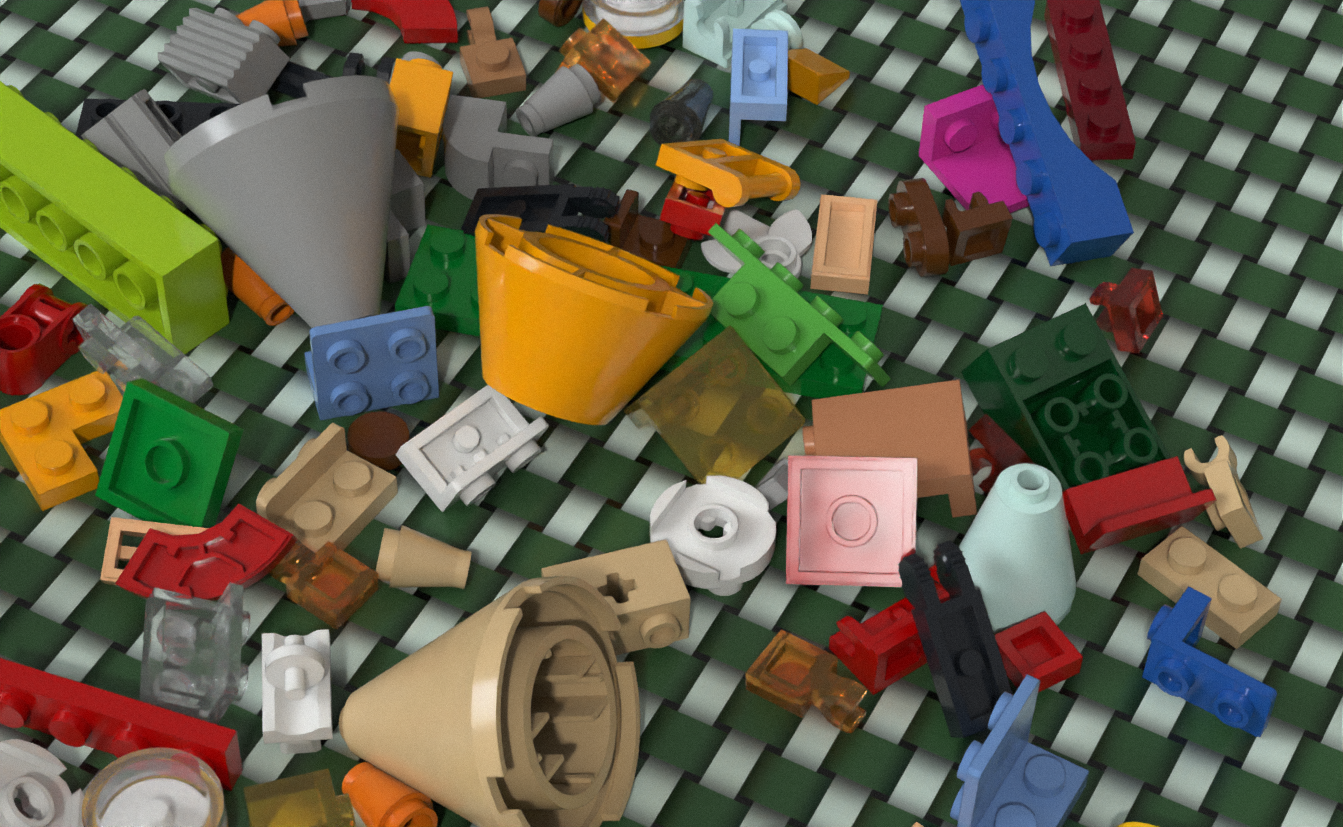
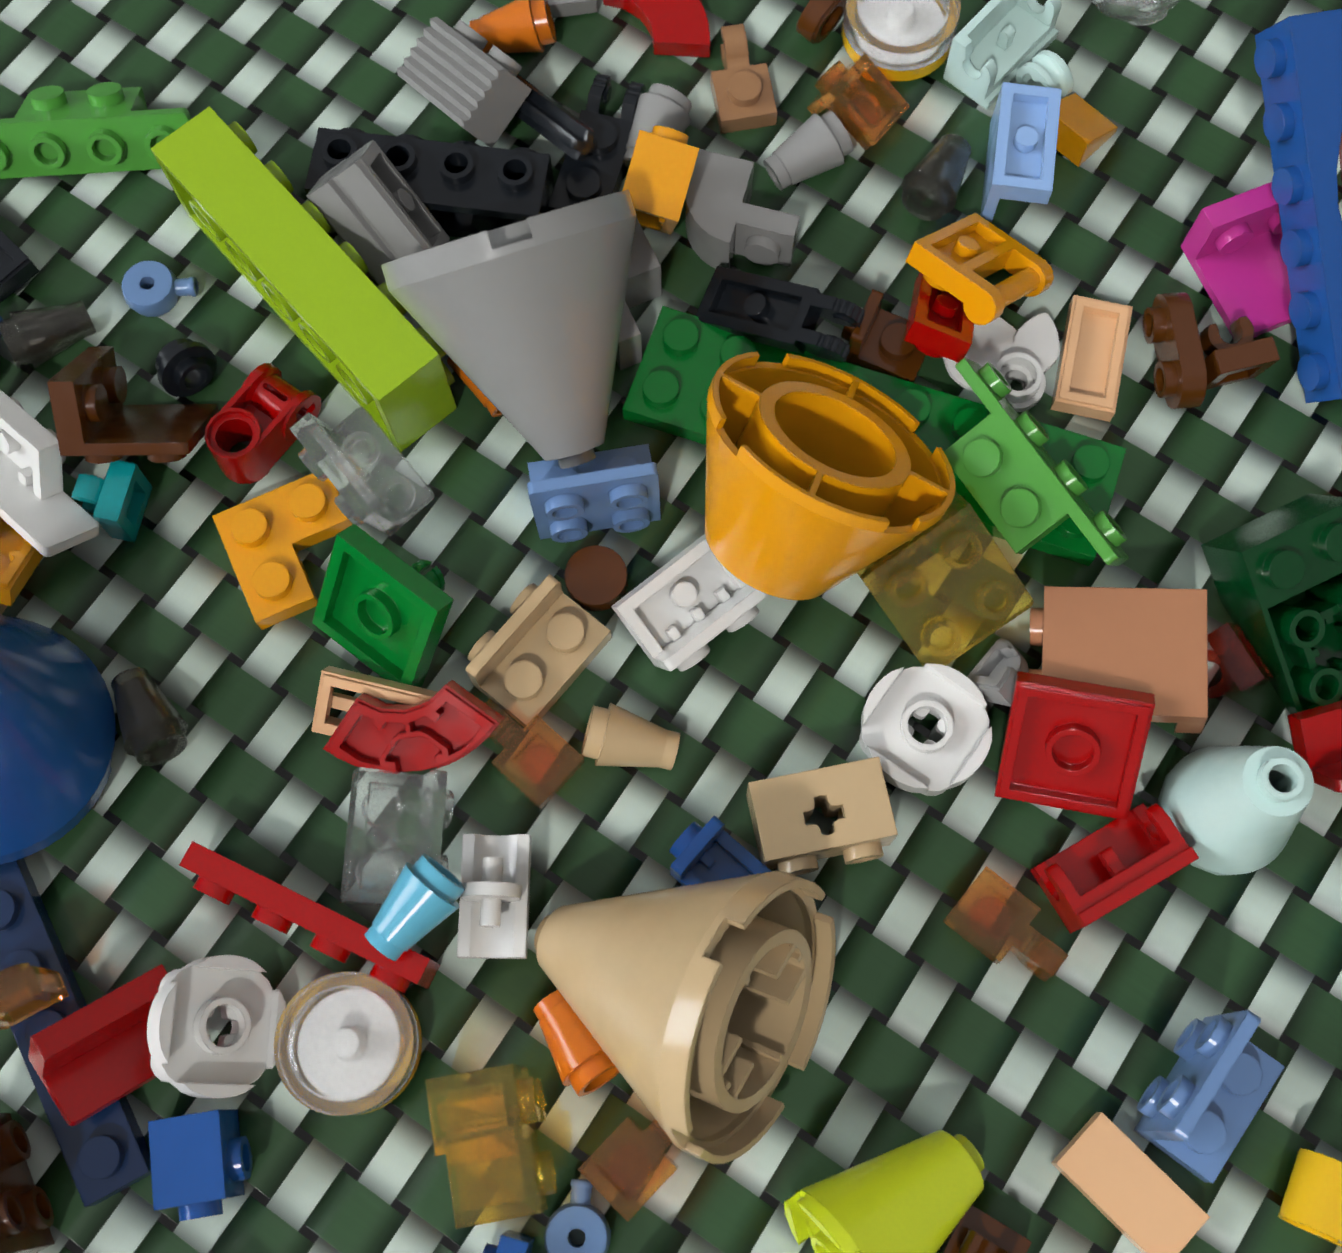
camera: 10 degrees right, 25 degrees up
black hinge [898,540,1013,738] -> none
red plate [994,611,1083,693] -> none
none -> medium azure cone [364,854,465,961]

